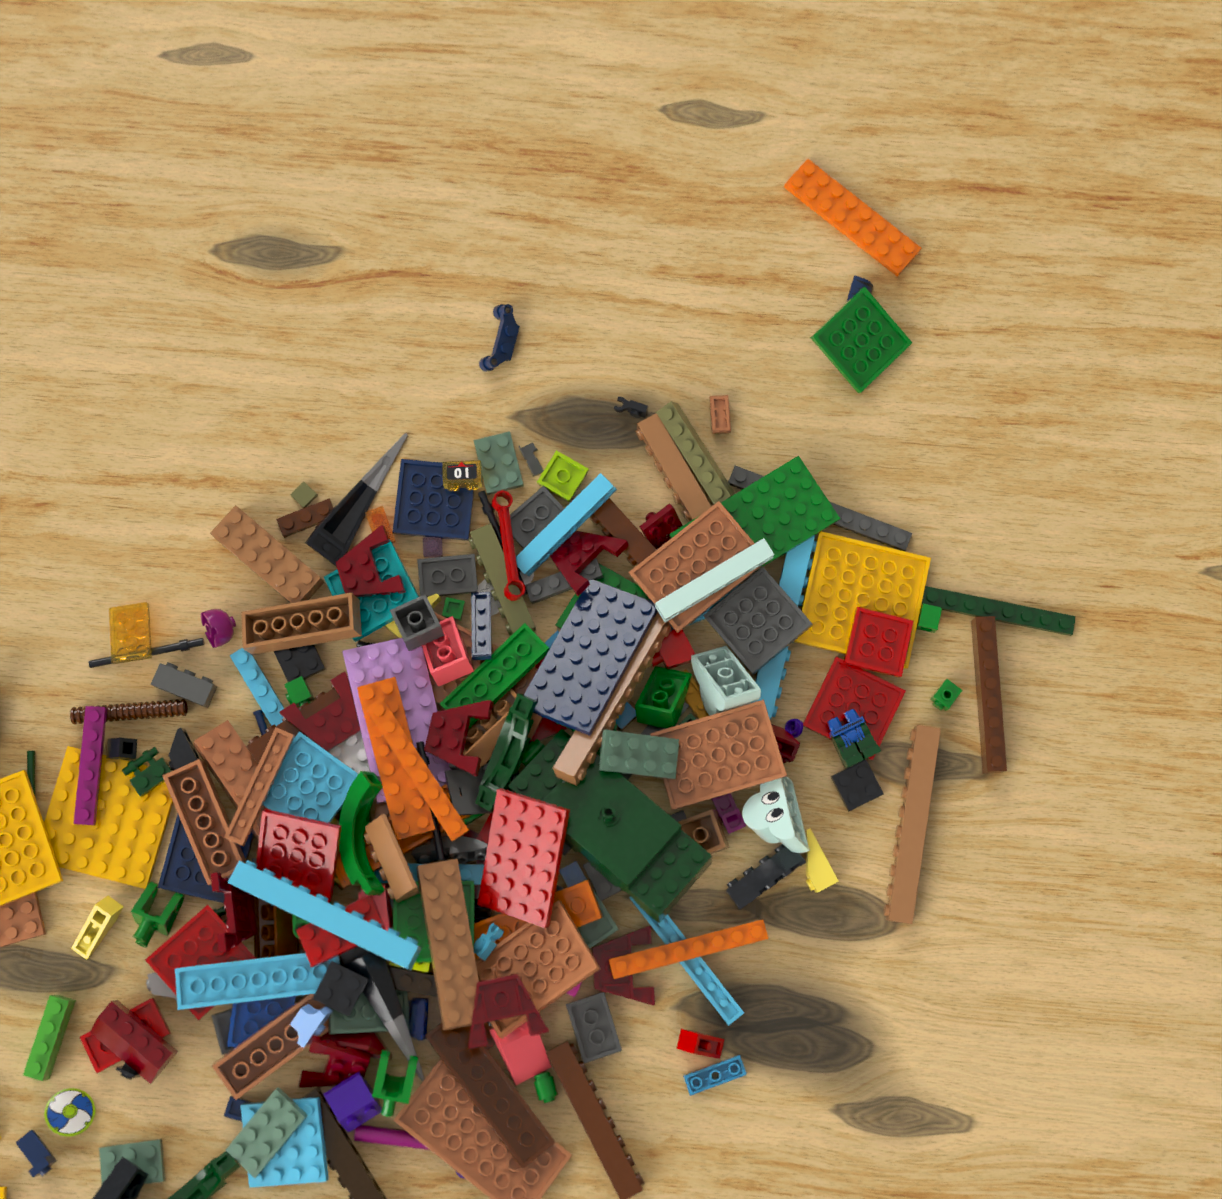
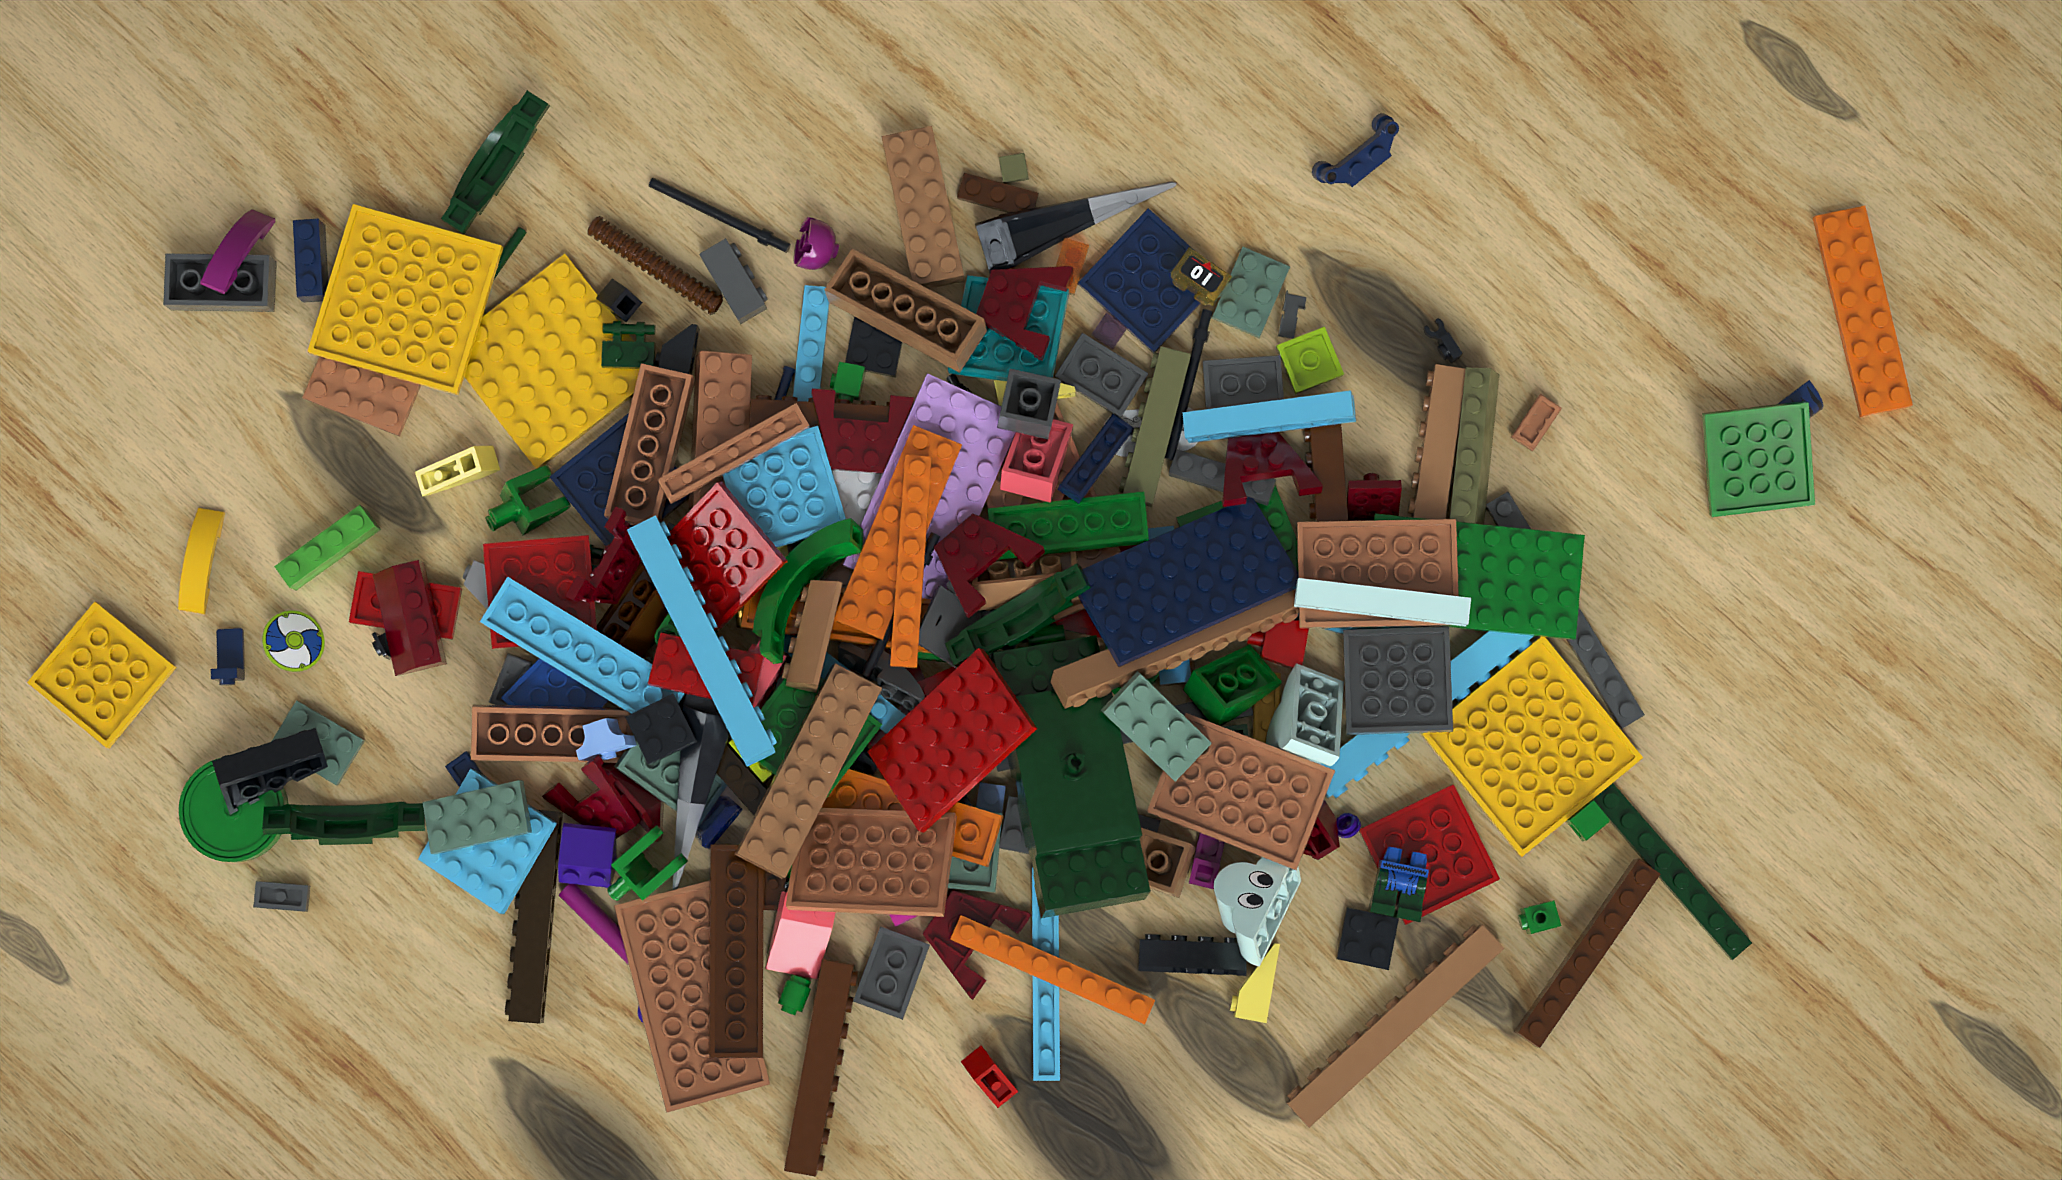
camera: 40 degrees right, 5 degrees up
magenta plate [73,706,107,825] -> none
clear yellow plate [109,602,152,664] -> none
green plate [442,597,465,621] -> none
dark red wing [468,974,549,1049] -> none
medium azure plate [474,923,504,961] -> none
red piece [492,490,525,601] -> none
dark azure tile [683,1055,747,1096] -> none
red plate [844,607,914,678] -> none

